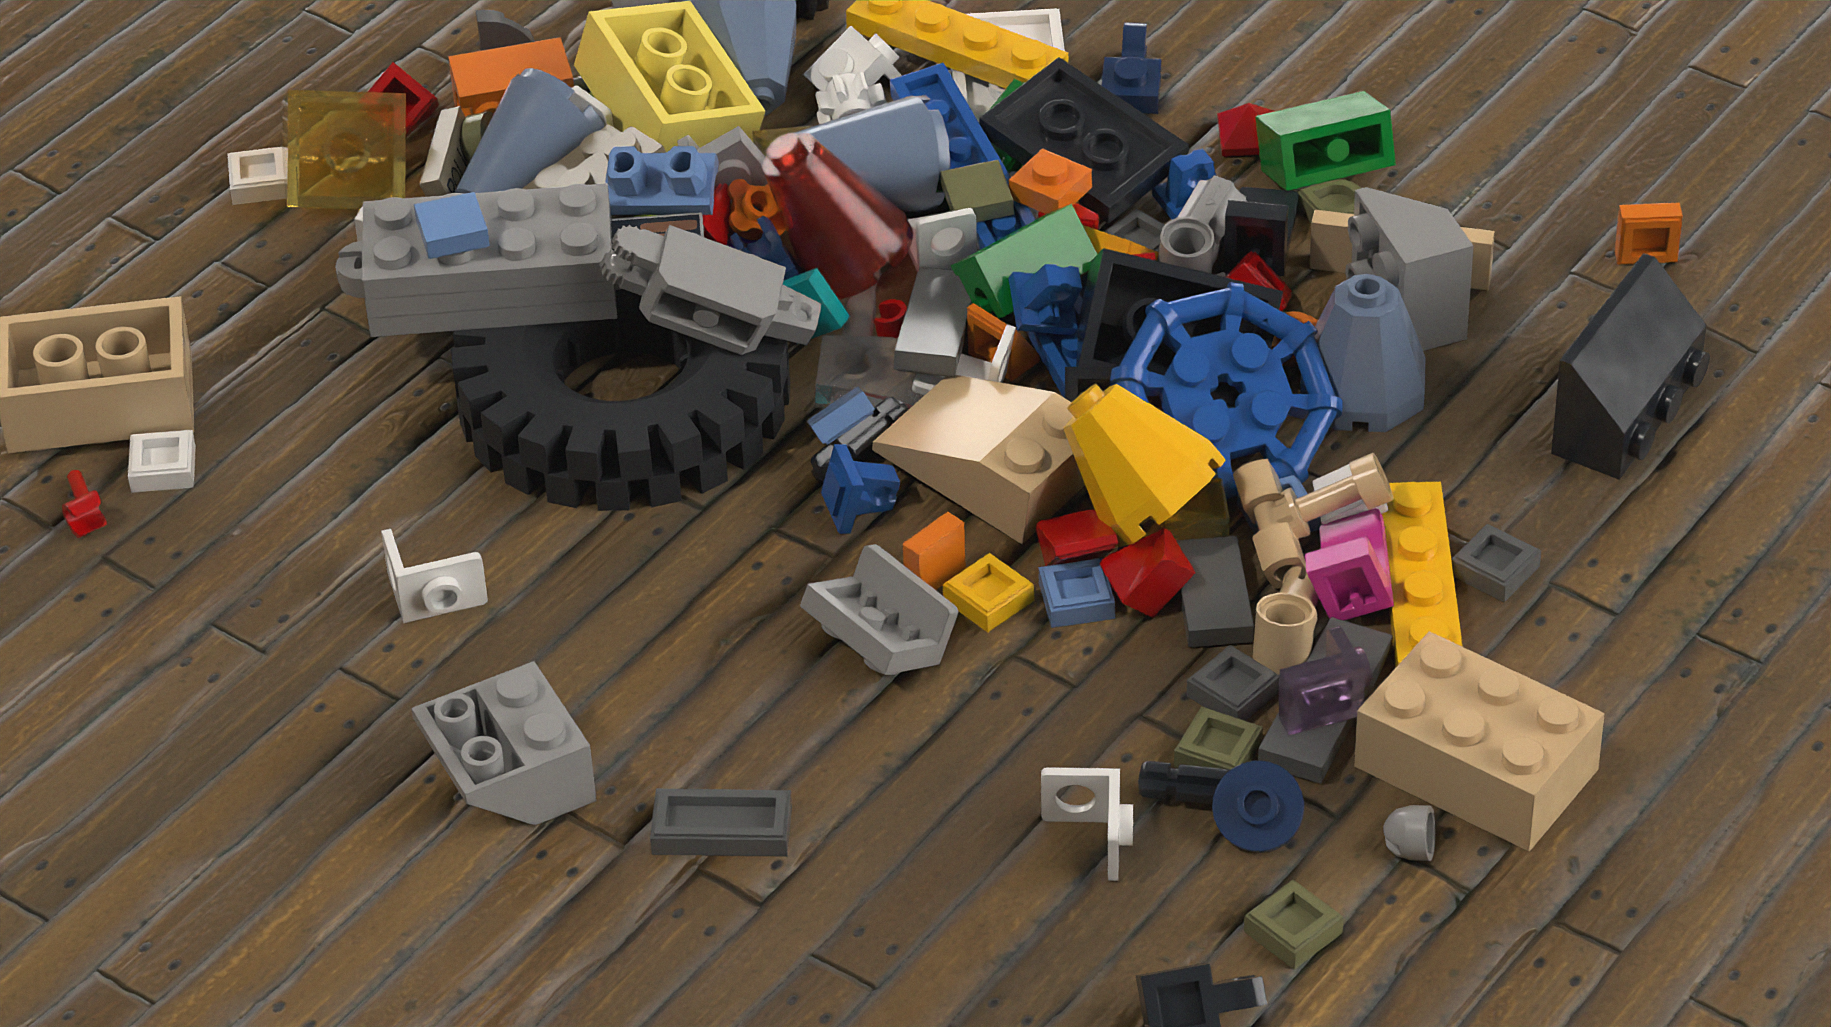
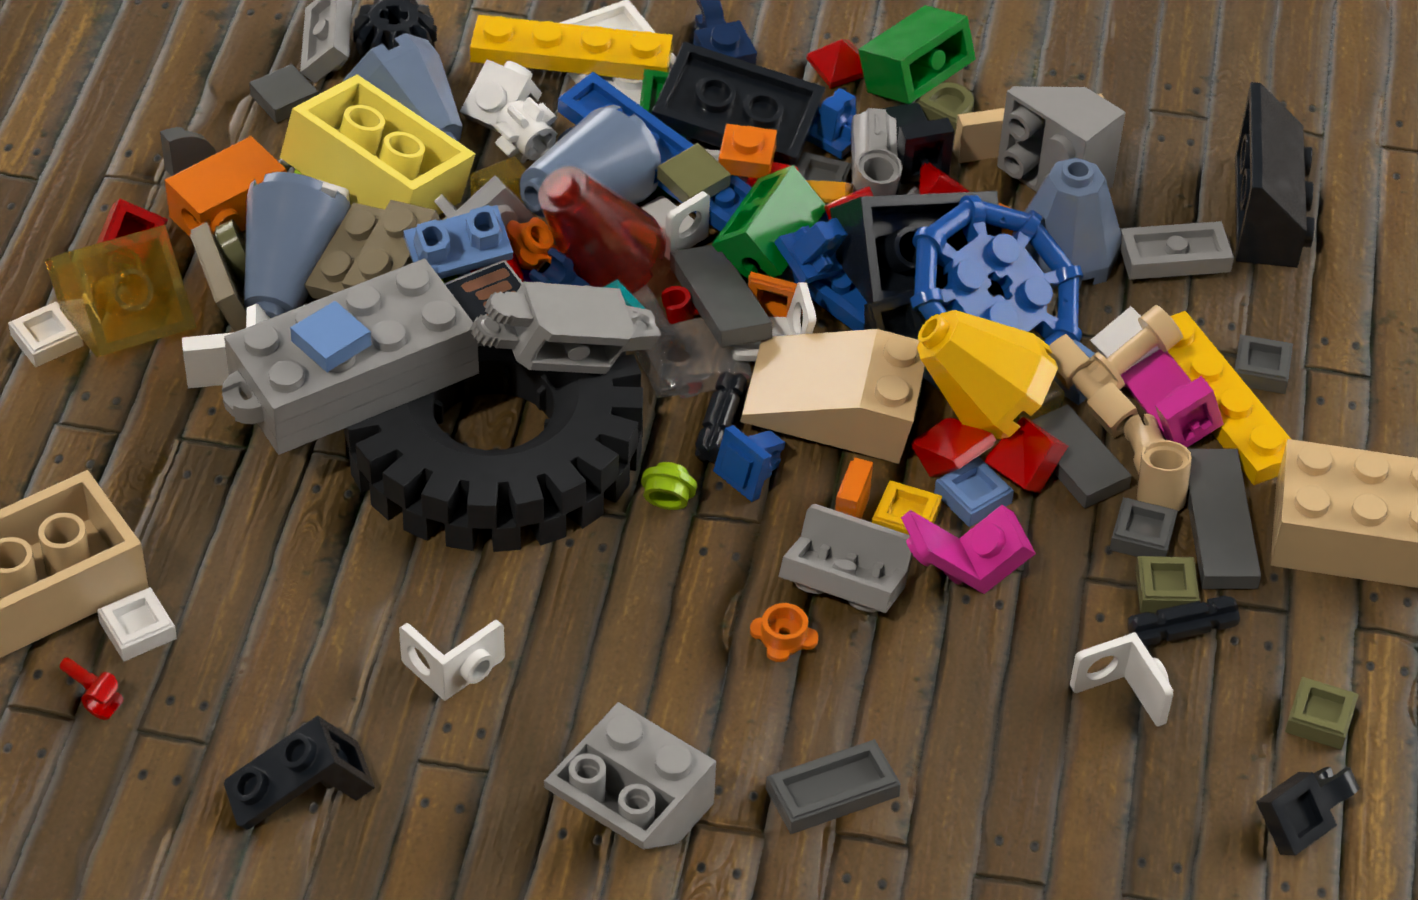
camera: 30 degrees left, 5 degrees up
medium blue tile [807,386,875,445] -> none
dark blue piece [1212,761,1304,853] -> none
clear purple bracket [1278,626,1372,735] -> none
light grey hinge [1383,805,1435,861] -> none
orange tile [1615,203,1683,265] -> none
none -> black bracket [224,715,375,830]
none -> lime plate [641,462,697,510]
none -> orange plate [750,603,818,662]
none -> dark pink bracket [901,505,1036,594]
none -> light grey plate [1120,221,1234,280]

